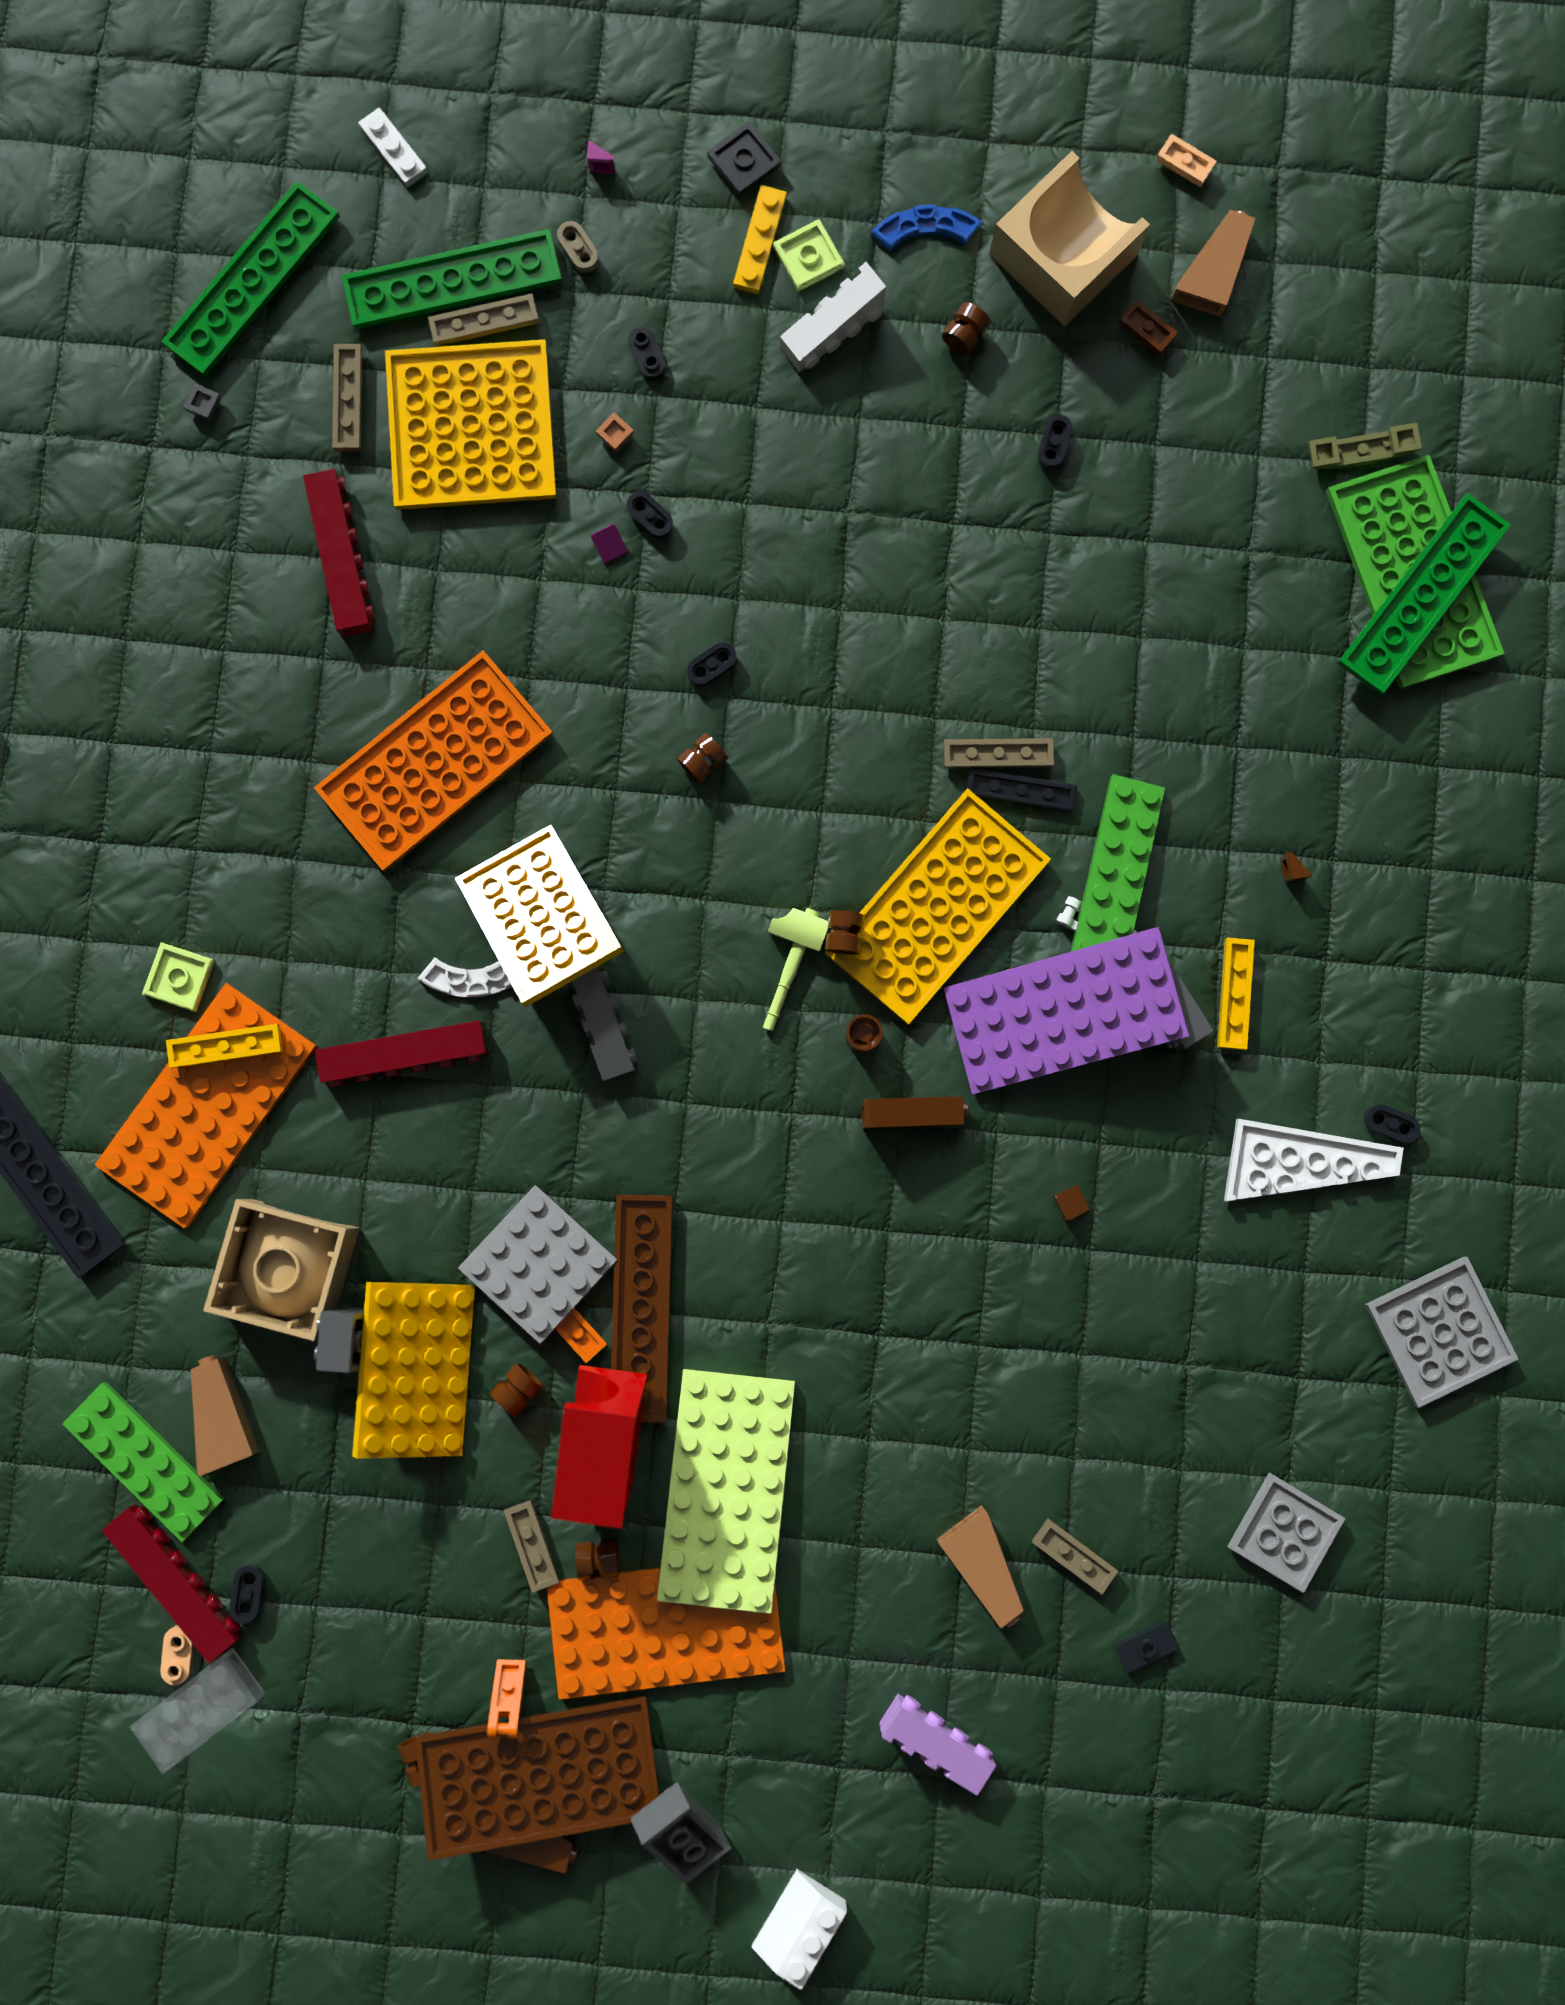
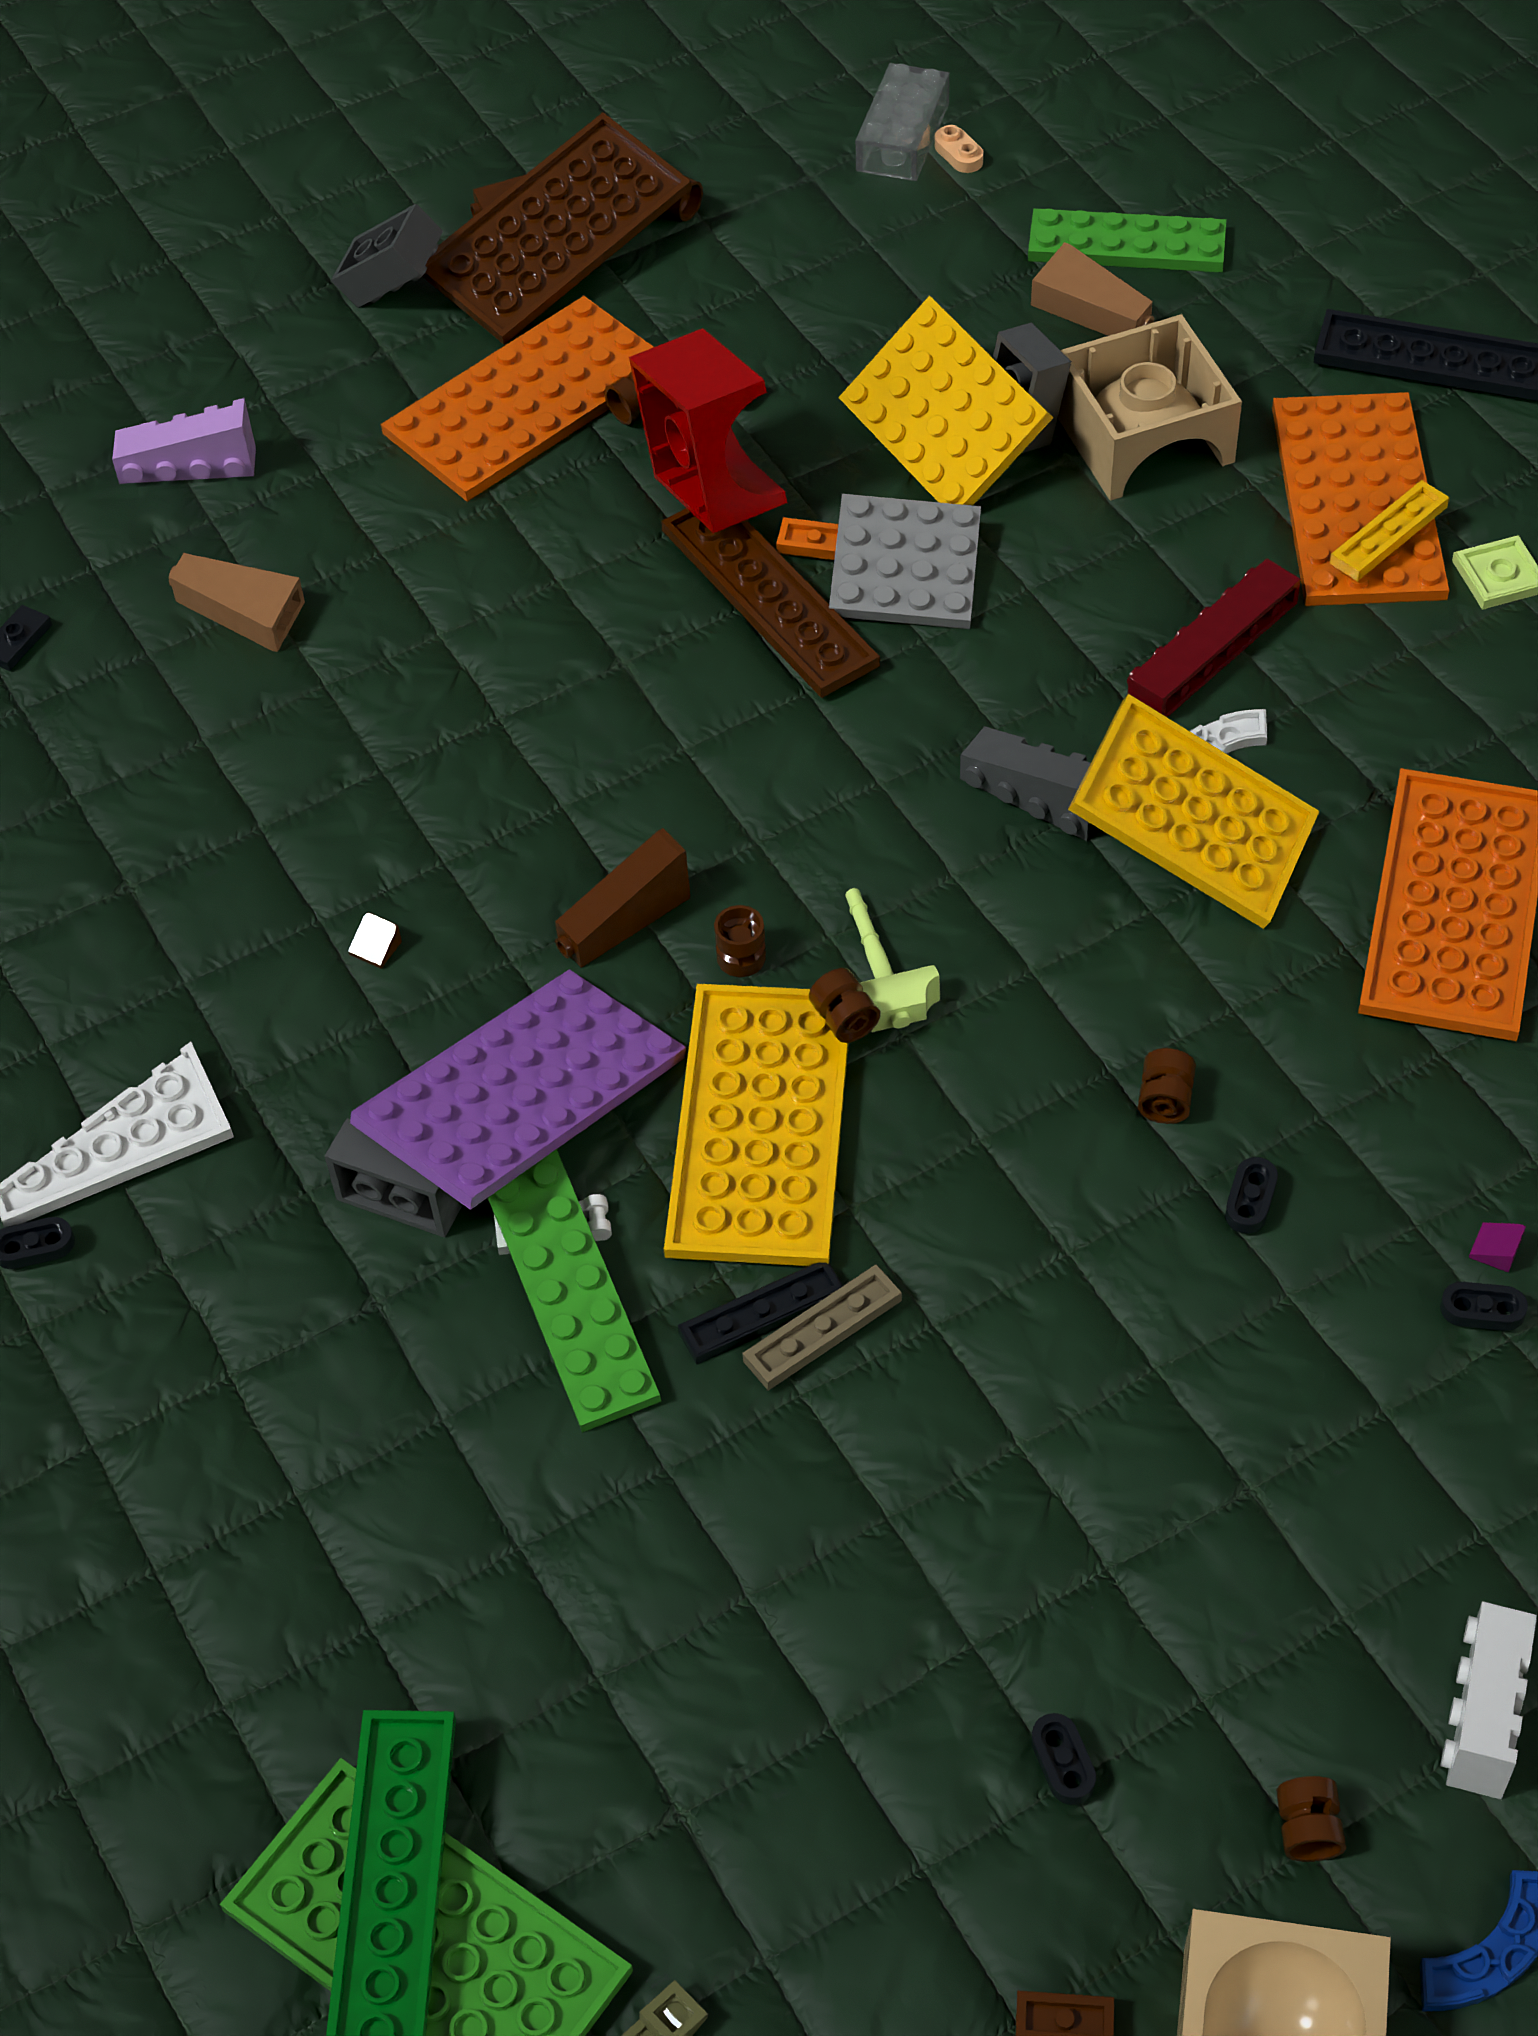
camera: 150 degrees right, 30 degrees down
dark red brick [101,1503,243,1664] -> none
black plate [229,1564,265,1624] -> none
plate [487,1659,526,1739] -> none
reddish brown wheel [490,1362,543,1417] -> none
yellowish green plate [657,1369,795,1613] -> none
white slope [752,1869,847,1989] -> none
dark tan plate [1032,1518,1118,1594] -> none
yellow plate [1217,938,1255,1050] -> none
reddish brown slope [1280,852,1312,883] -> none

